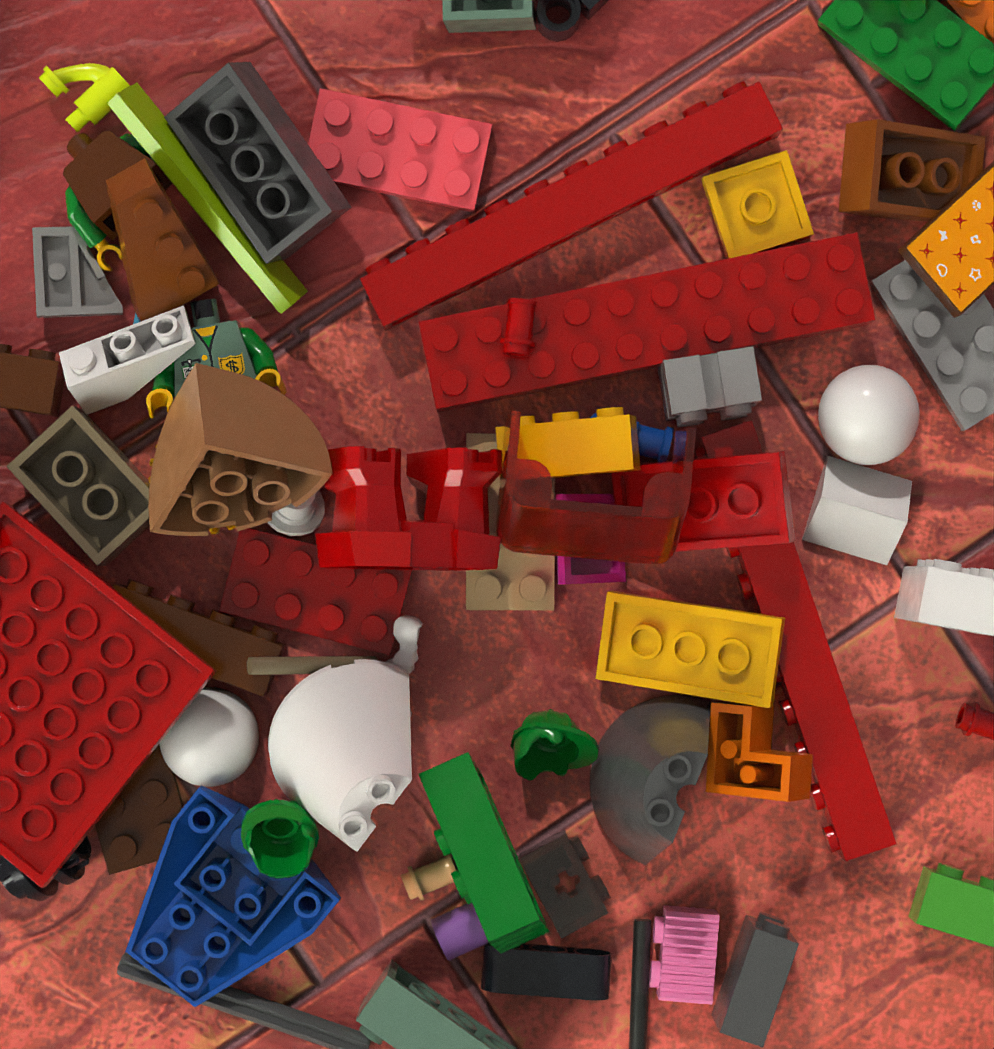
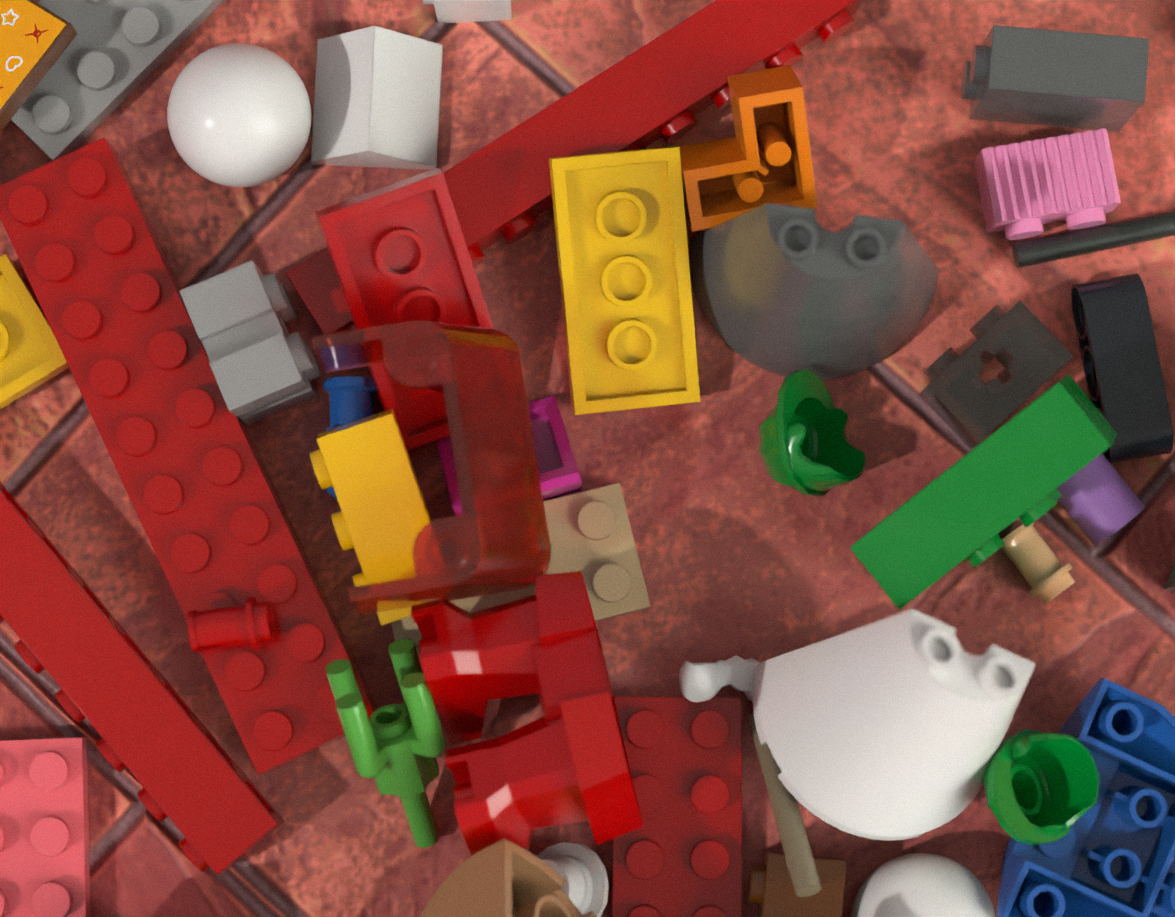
camera: 110 degrees left, 5 degrees down
none -> bright green plant [325,639,446,848]

